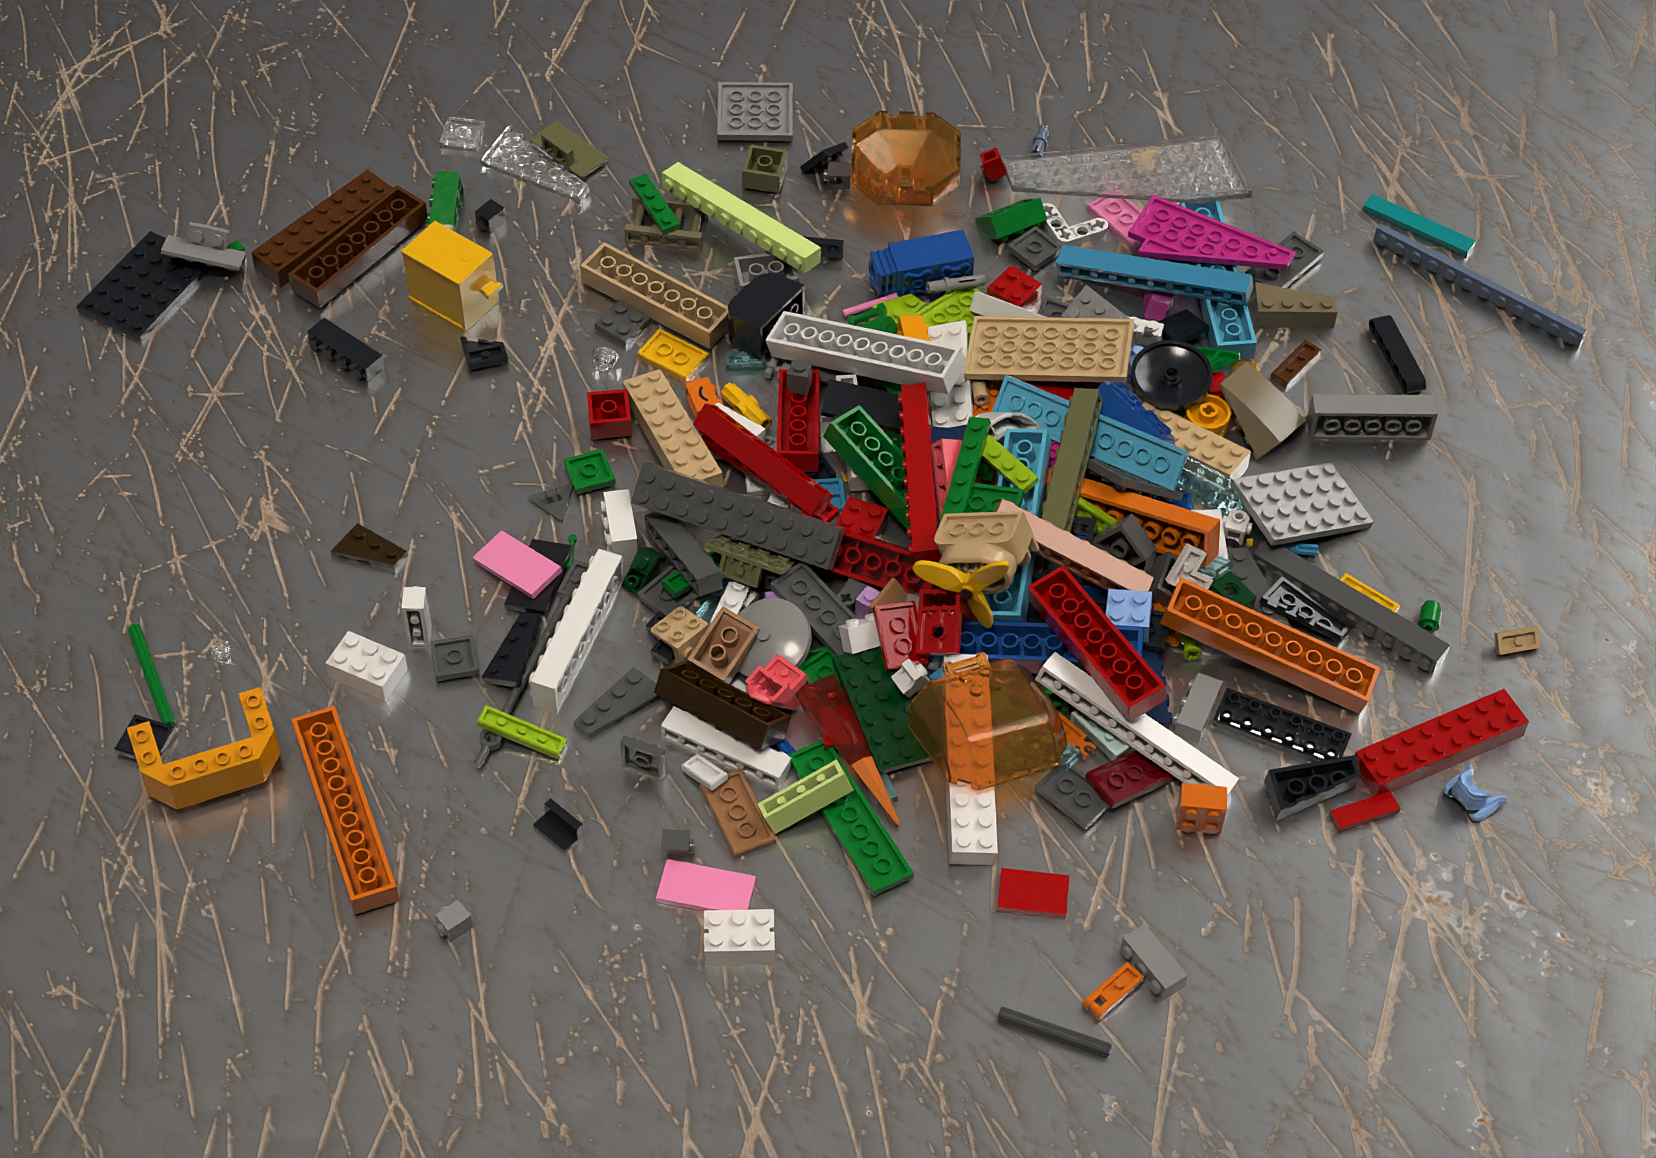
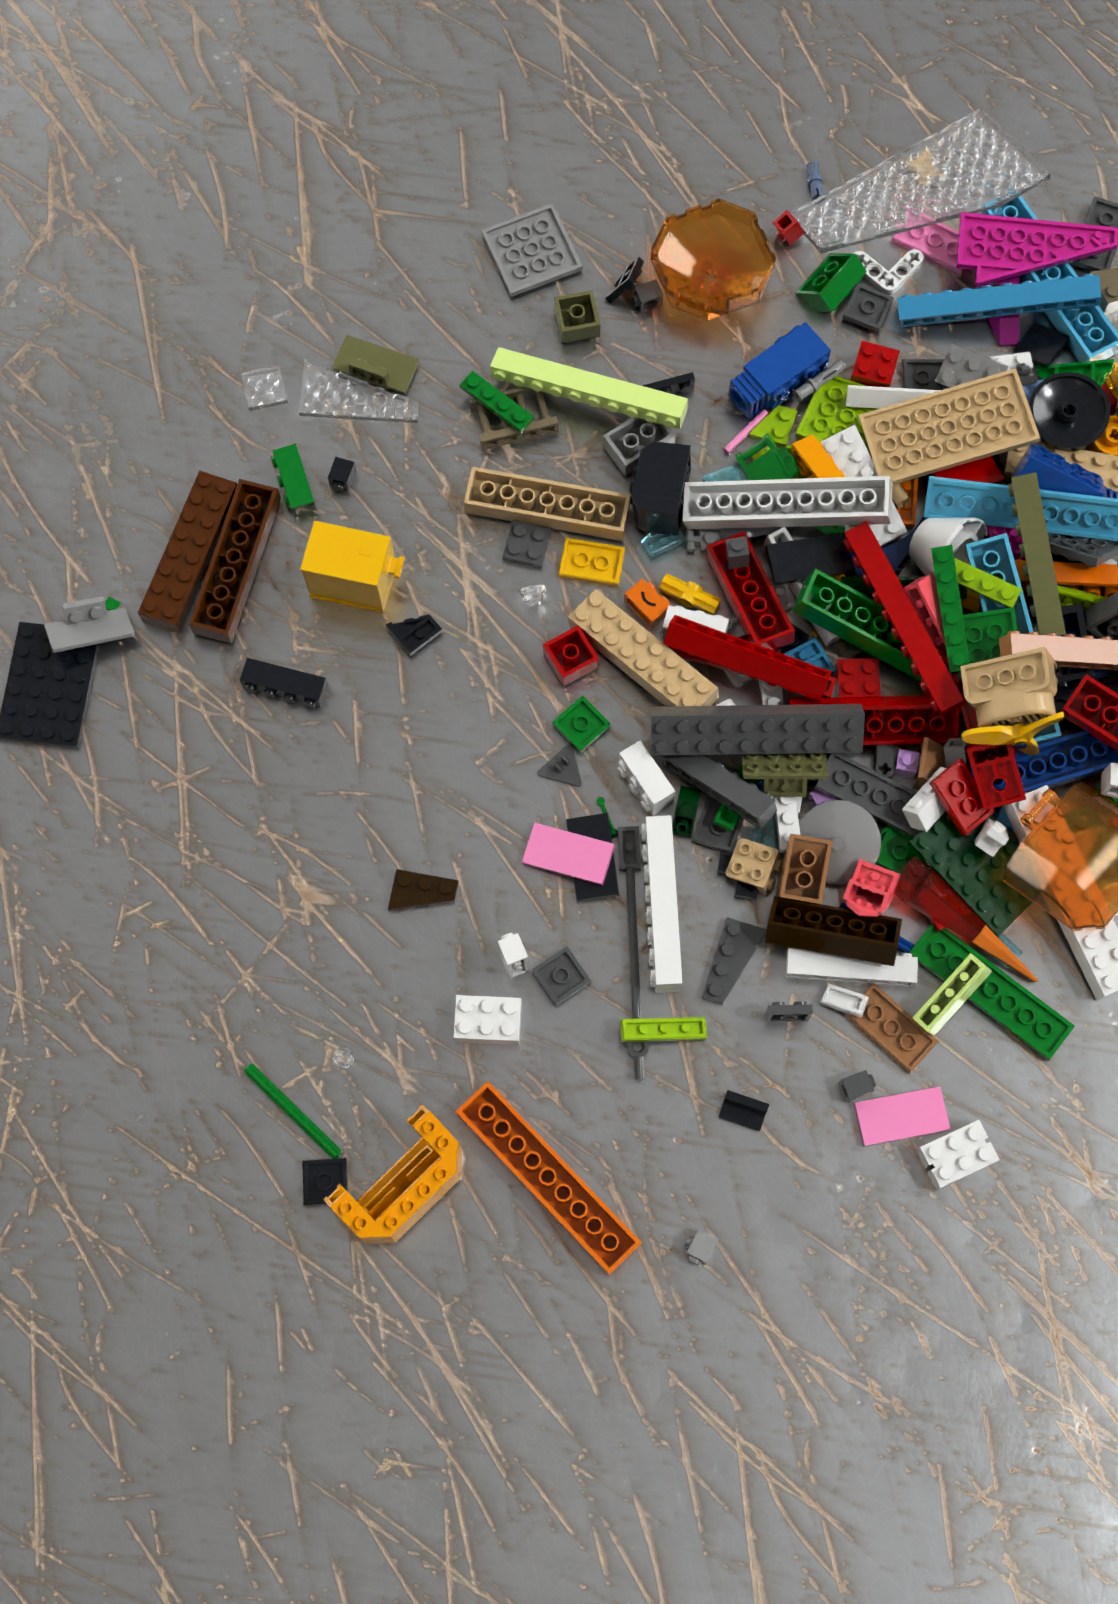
camera: 20 degrees left, 20 degrees up
black wing [482,612,542,688] -> none

